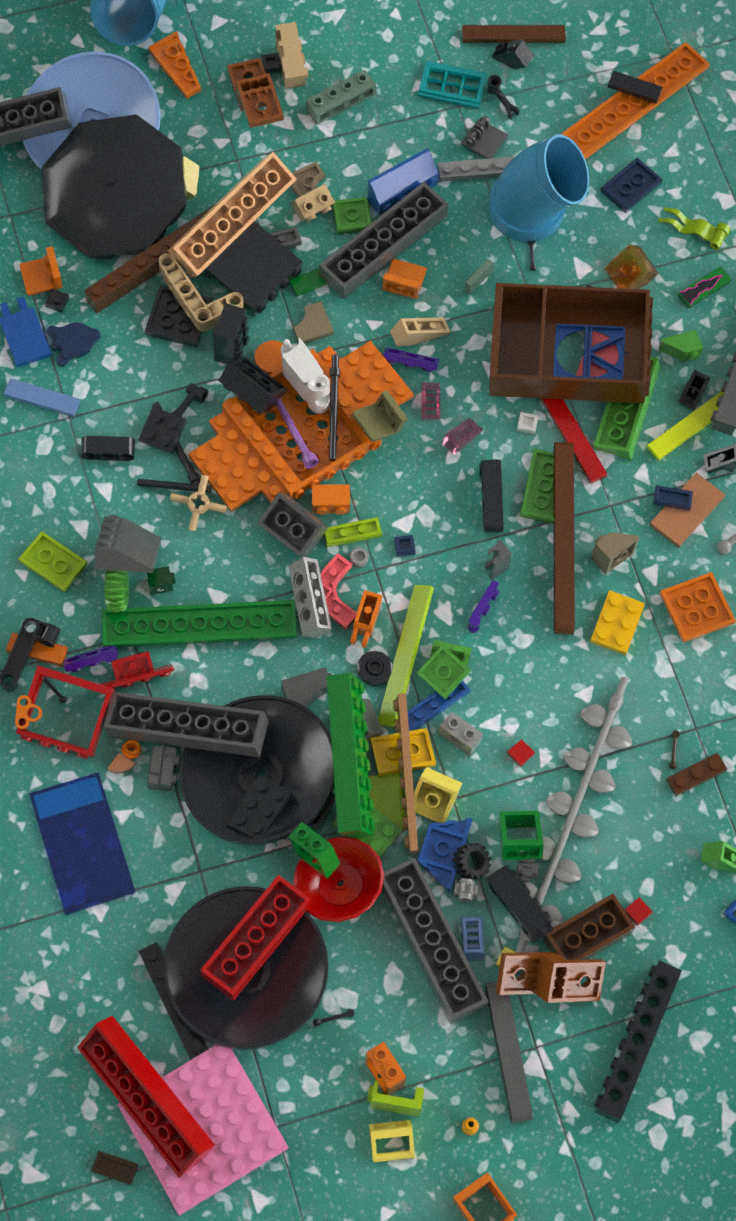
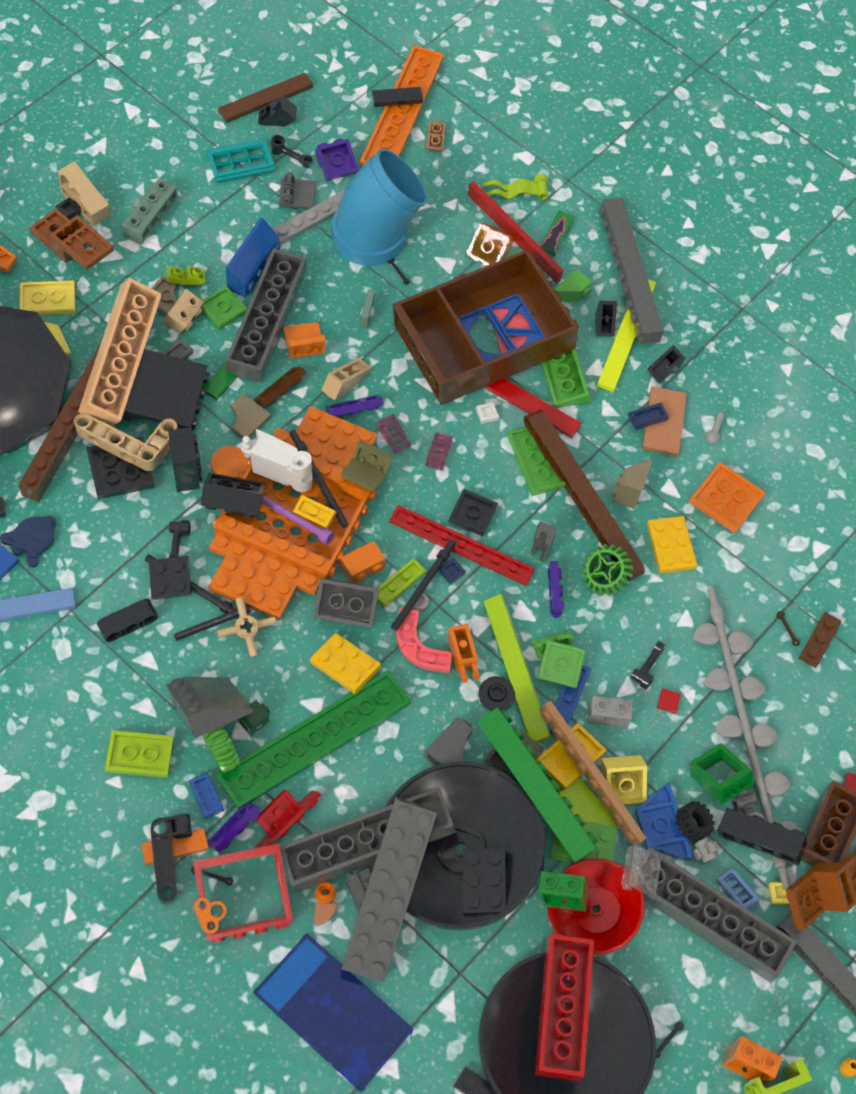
camera: 35 degrees left, 5 degrees down
light grey brick [289,557,332,638] -> none
black beam [479,459,504,533] -> none
dark blue tile [600,157,663,213] -> none
none -> light yellow tile [20,280,76,315]
none -> lime slope [166,265,206,285]
none -> blue plate [188,772,224,819]
none -> reddish brown plate [254,367,306,406]
none -> yellow plate [293,495,337,529]
none -> yellow plate [309,633,381,695]
none -> dark purple plate [315,139,359,181]
none -> dark grey brick [342,797,437,983]
none -> red tile [389,505,535,586]
none -> black bar [391,539,456,631]
none -> medium nougat slope [426,121,446,151]
none -> black plate [448,489,498,537]
none -> red tile [467,181,563,284]
none -> bright green gear [581,544,633,596]
none -> clear hinge [621,843,661,899]
none -> black brick [630,641,666,690]

